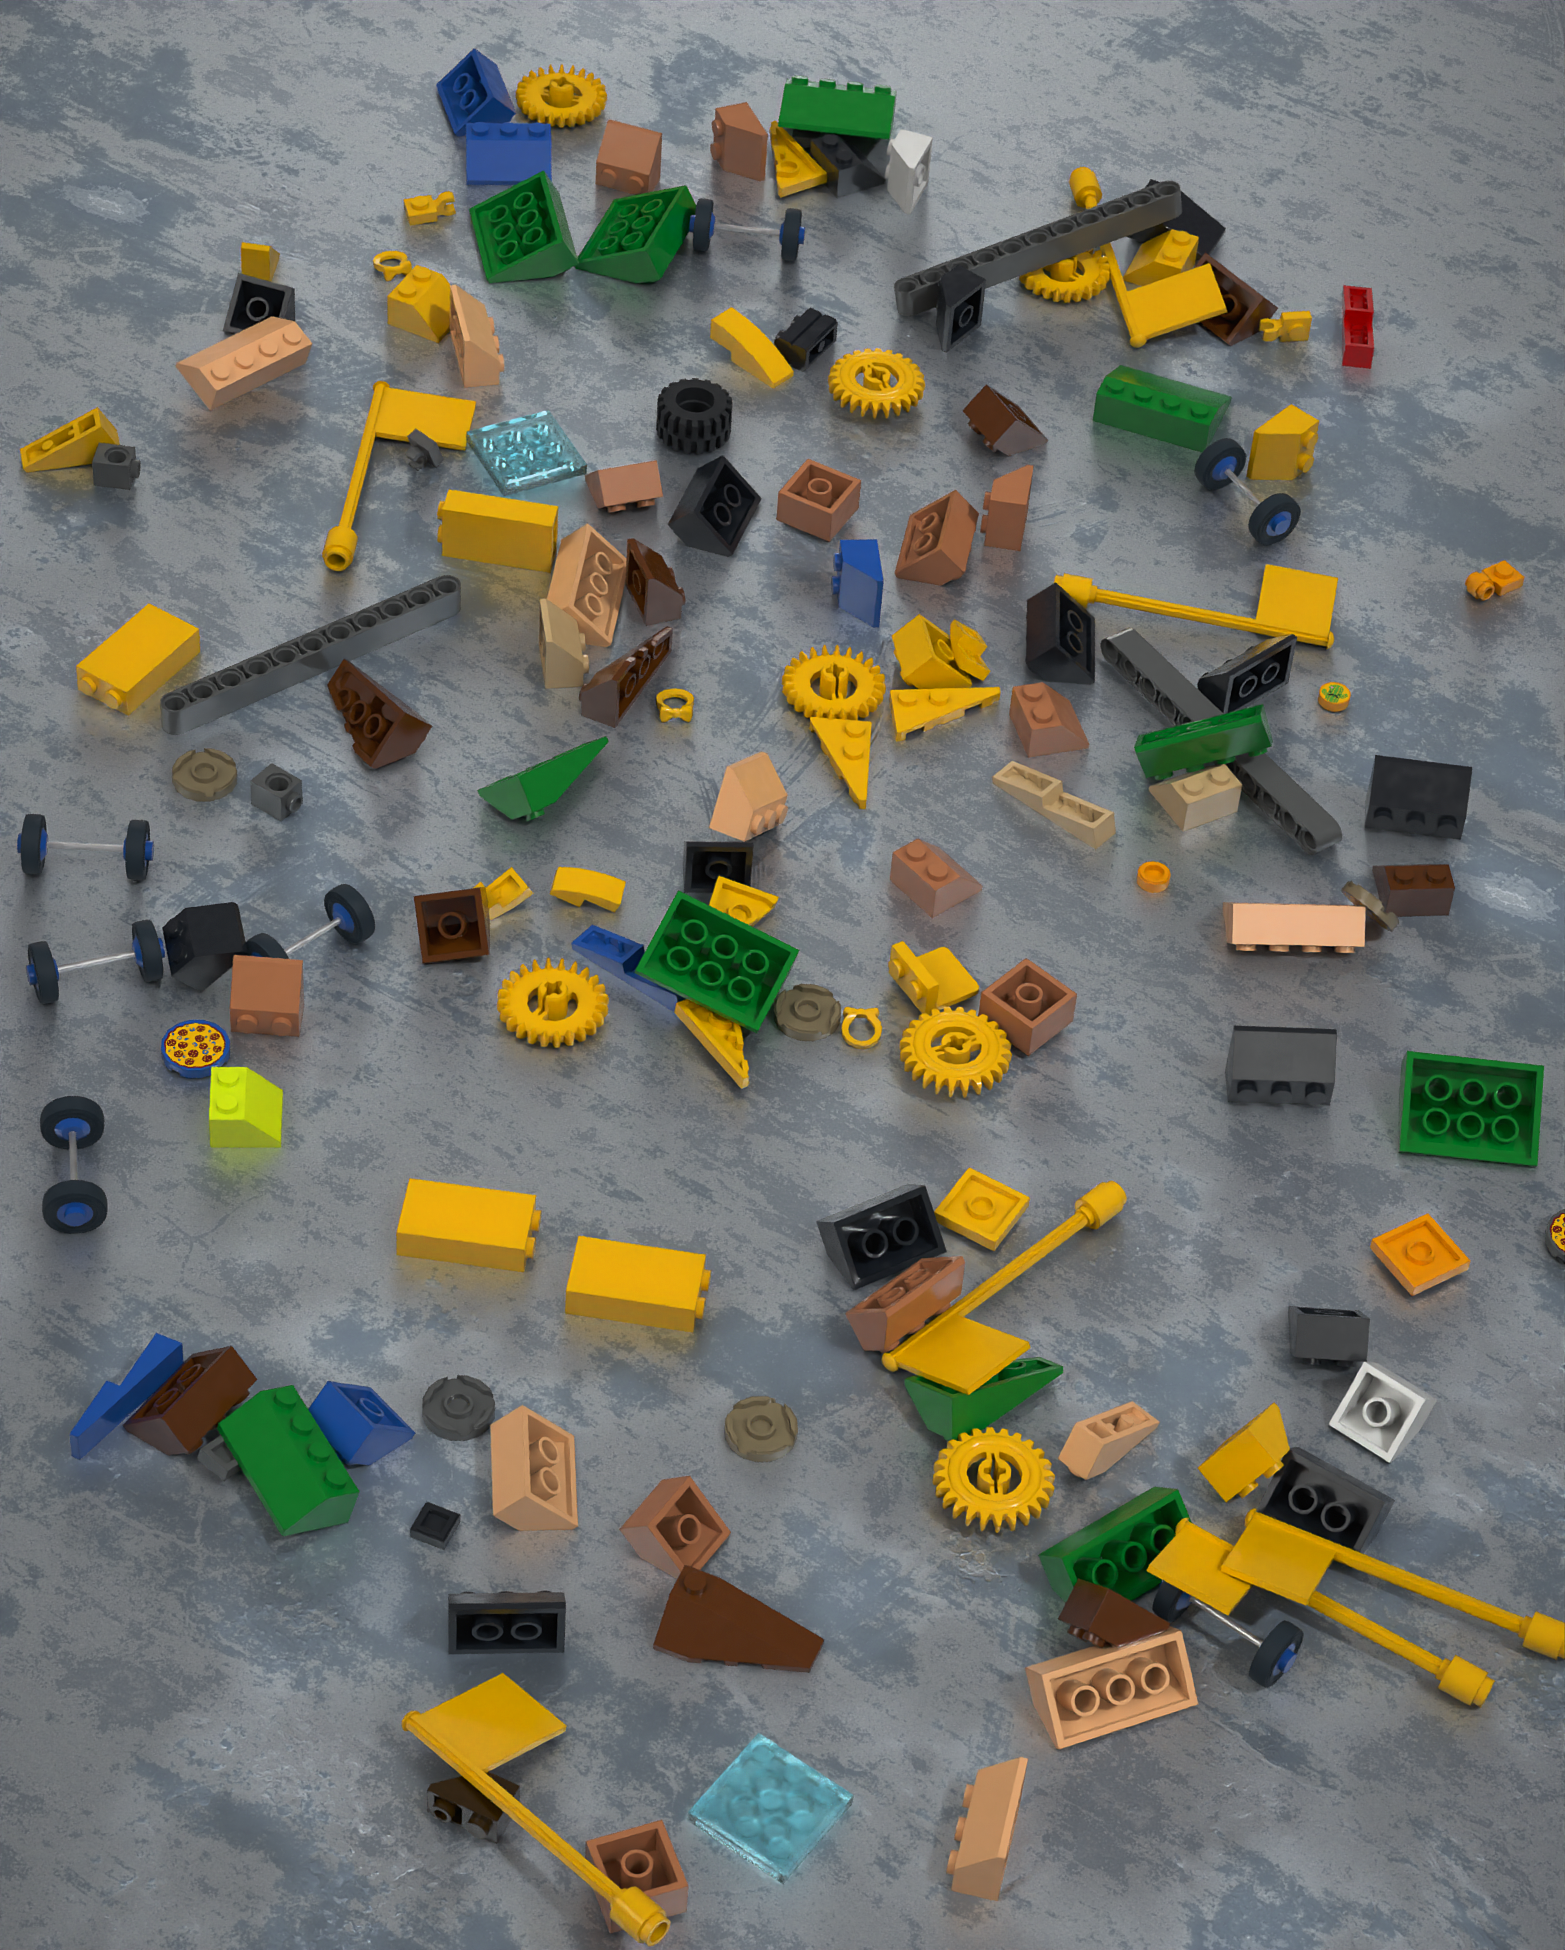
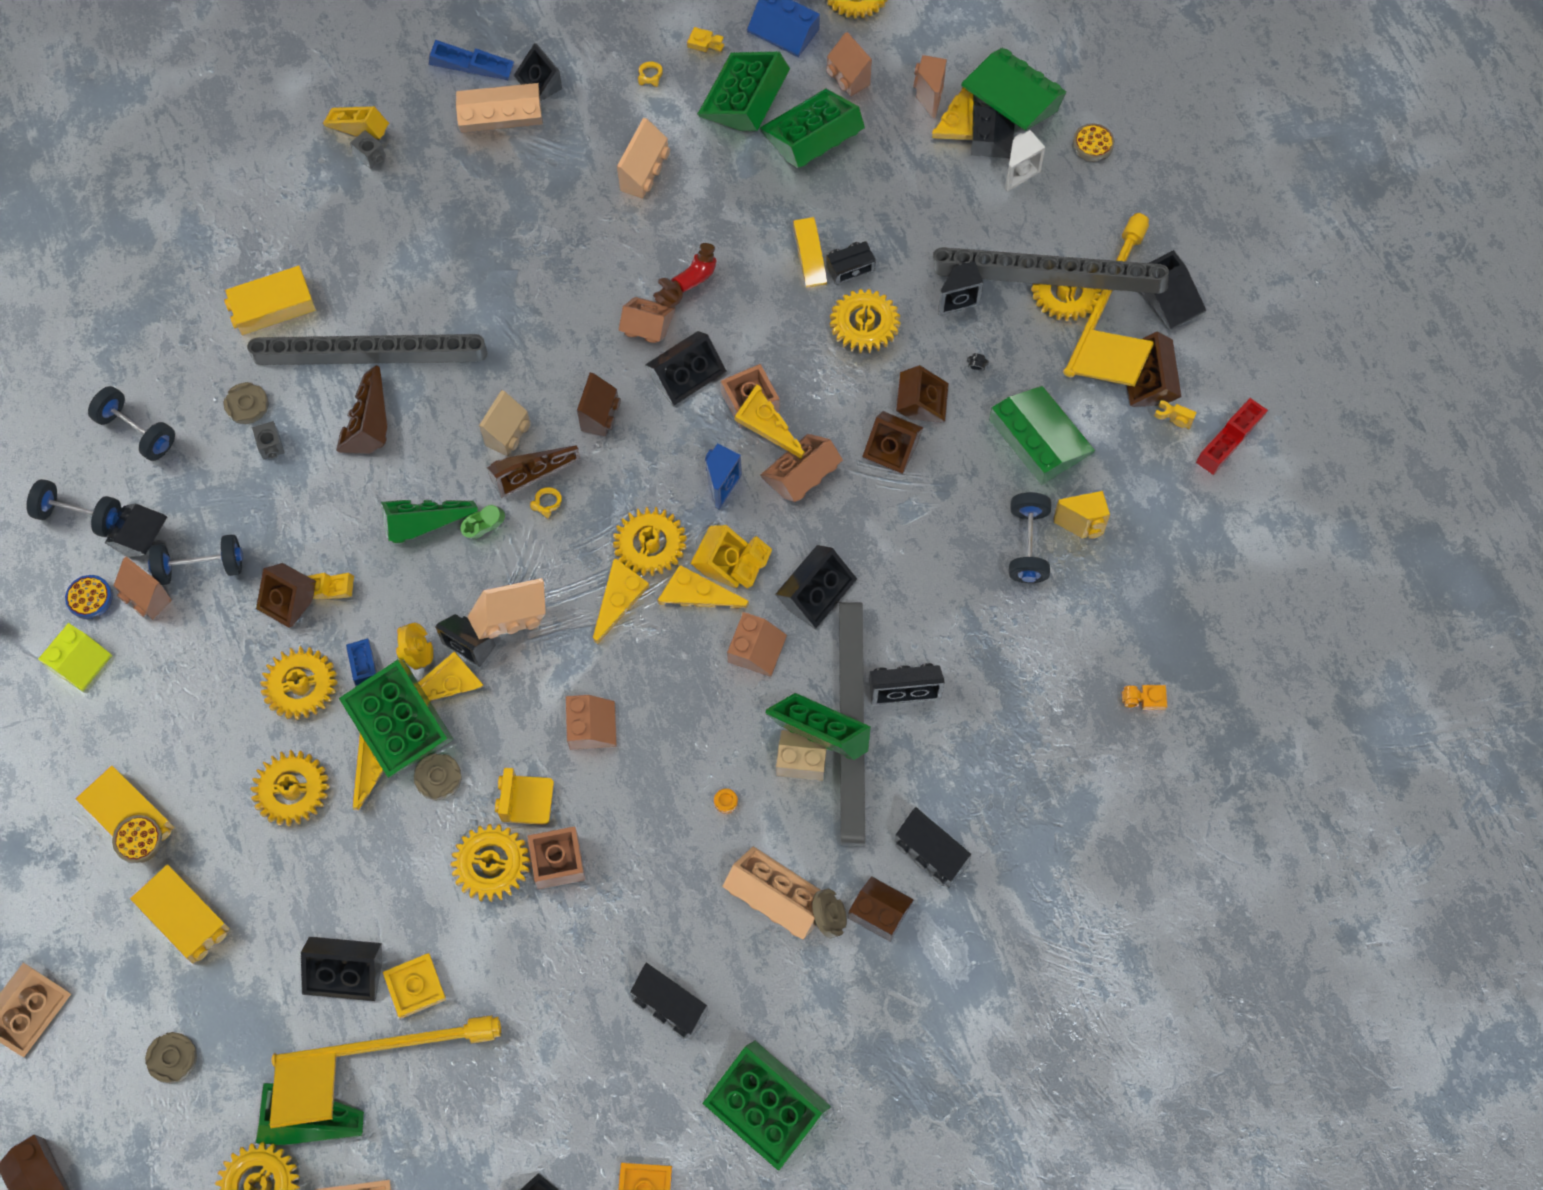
camera: 40 degrees right, 20 degrees up
yellow slope [241,242,280,282] -> none
yellow flag [322,381,476,571] -> none
yellow slope [387,265,450,343] -> none
dark grey tile [405,428,444,471] -> none
dark grey tile [422,1375,495,1441] -> none
yellow brick [437,489,558,573] -> none
clear light blue plate [466,410,587,496] -> none
light nougat slope [547,523,627,647] -> none
yellow slope [550,867,626,913] -> none
nougat slope [619,1476,731,1579] -> none
black tyre [656,378,733,454] -> none
black axle [689,198,805,261] -> none
yellow piece [841,1007,882,1050] -> none
nougat slope [845,1256,965,1353] -> none
nougat slope [980,465,1034,551] -> none
tan slope [992,761,1116,850] -> none
yellow flag [1054,564,1338,649] -> none
yellow slope [1123,229,1199,286] -> none
tile [1318,682,1351,712] -> none
none -> tile [112,815,162,864]
none -> yellow gear [250,750,330,826]
none -> yellow plate [396,623,433,670]
none -> blue slope [428,39,514,80]
none -> bright green piece [461,505,505,539]
none -> piece [653,243,717,308]
none -> yellow wing [734,385,804,459]
none -> reddish brown slope [862,411,924,474]
none -> black plate [967,353,989,371]
none -> tile [1072,123,1115,162]

